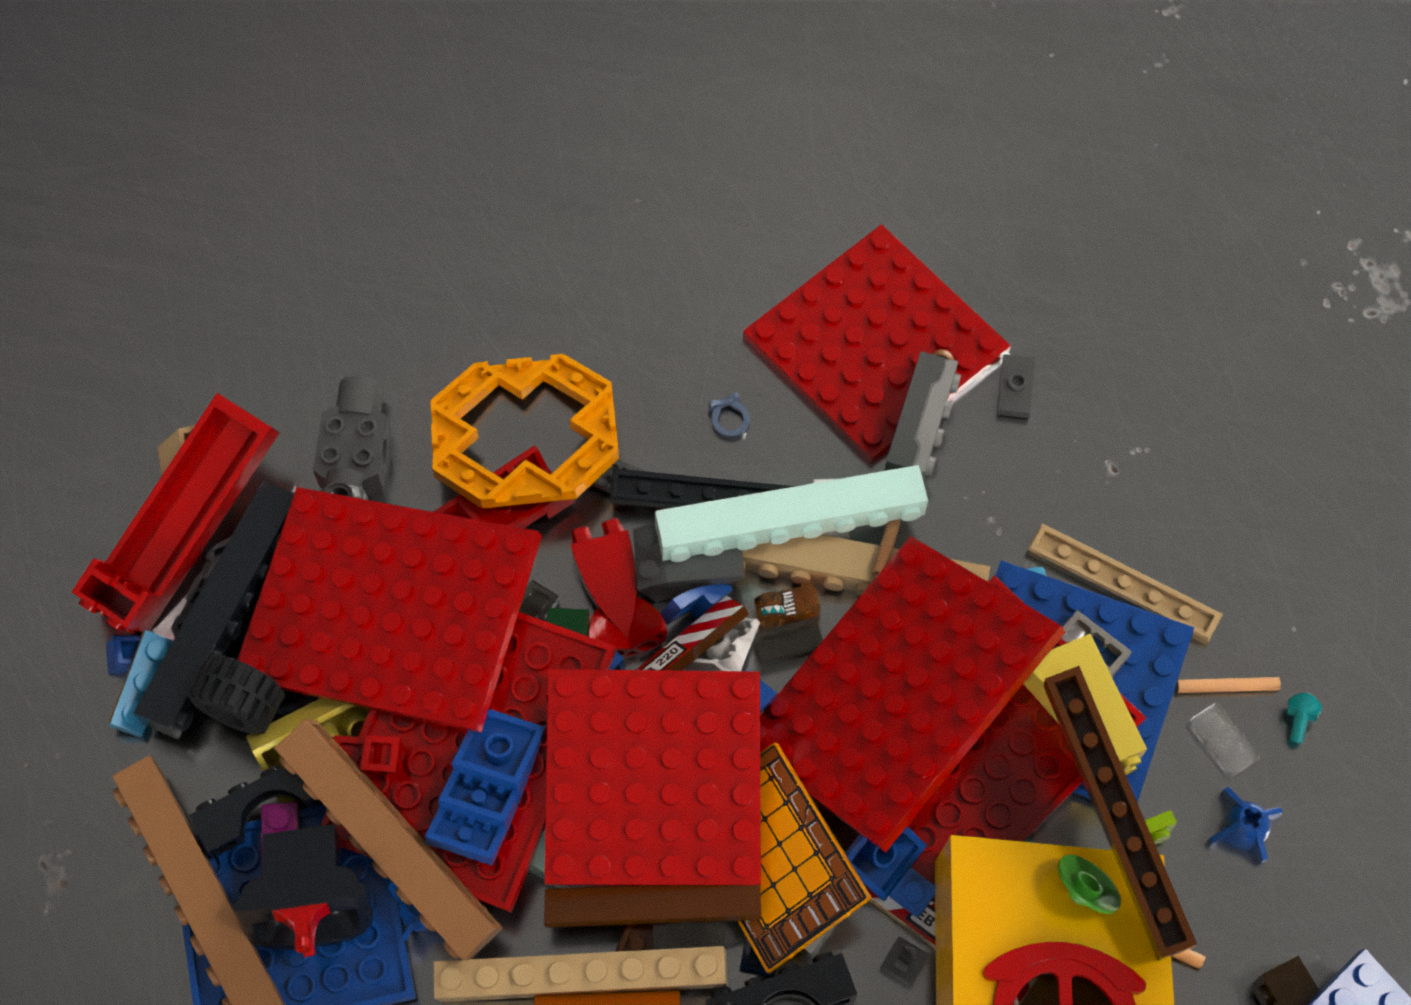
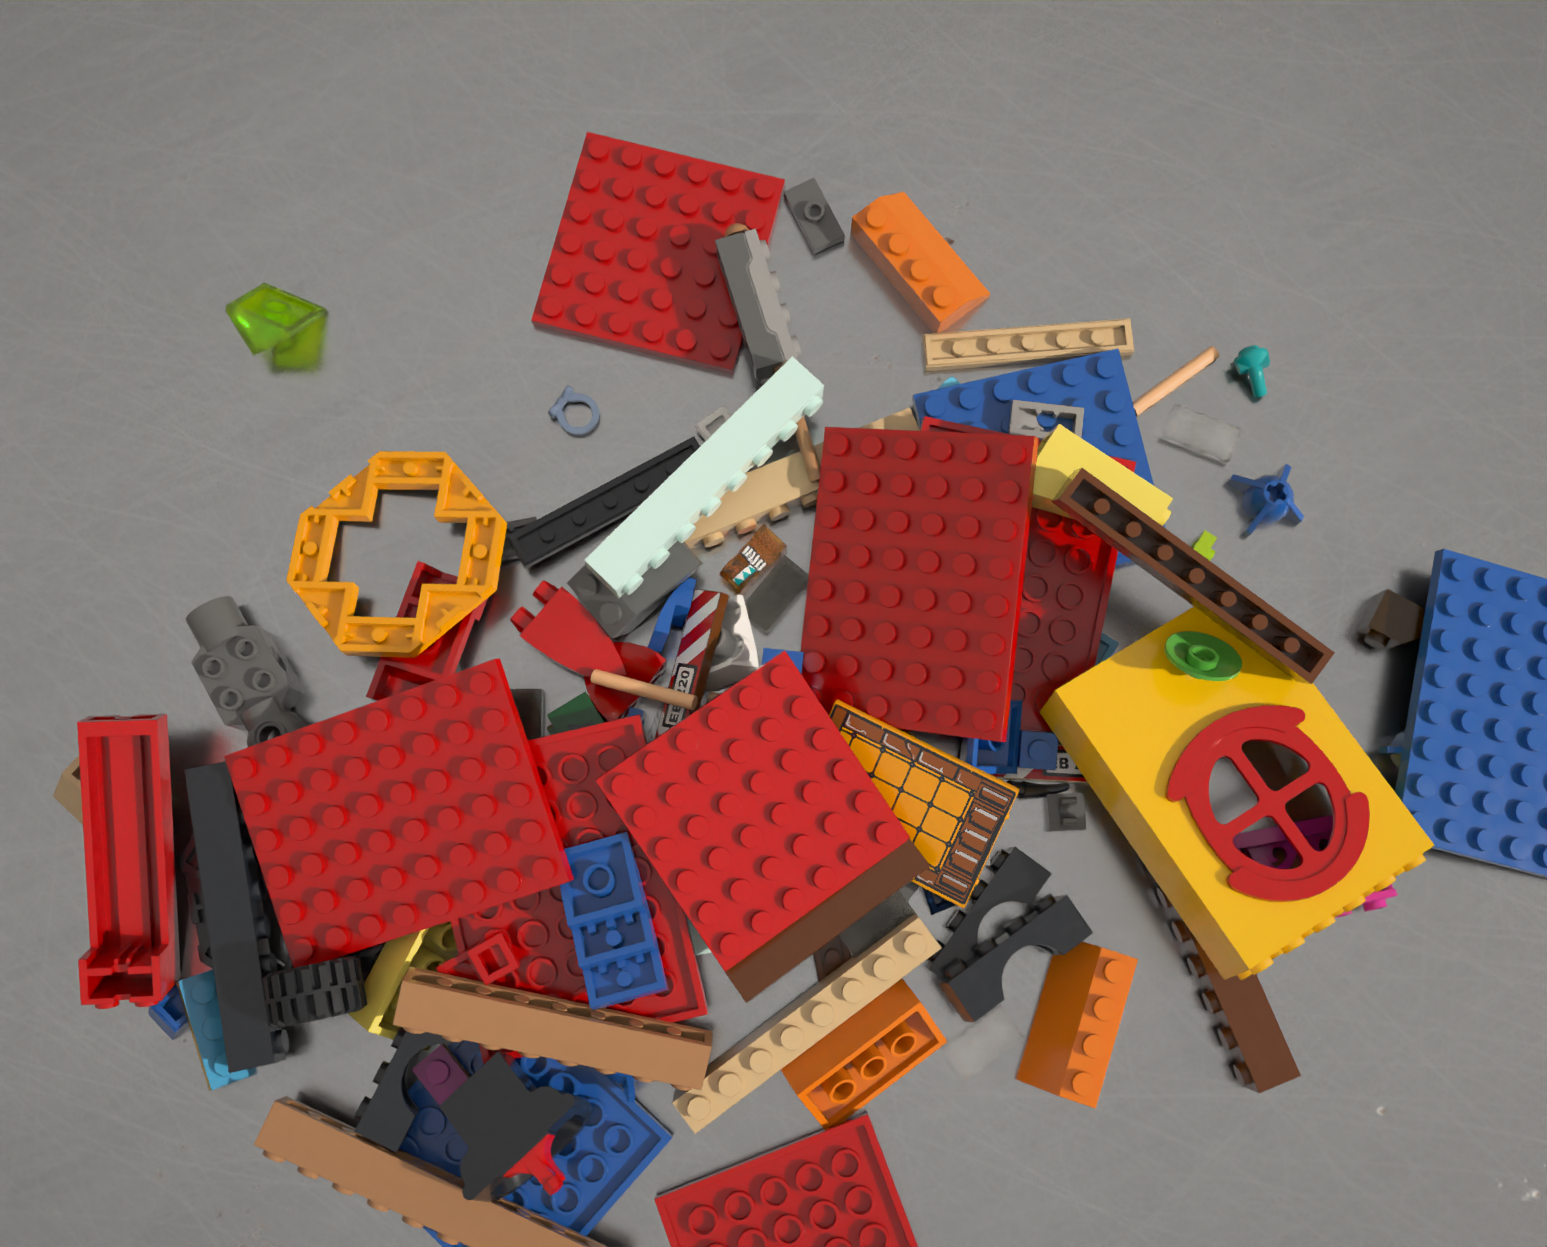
camera: 35 degrees left, 15 degrees up
none -> clear neon green slope [226,283,326,356]
none -> light nougat bar [591,669,698,710]
none -> orange slope [850,192,990,333]
none -> black helmet [1007,780,1070,799]

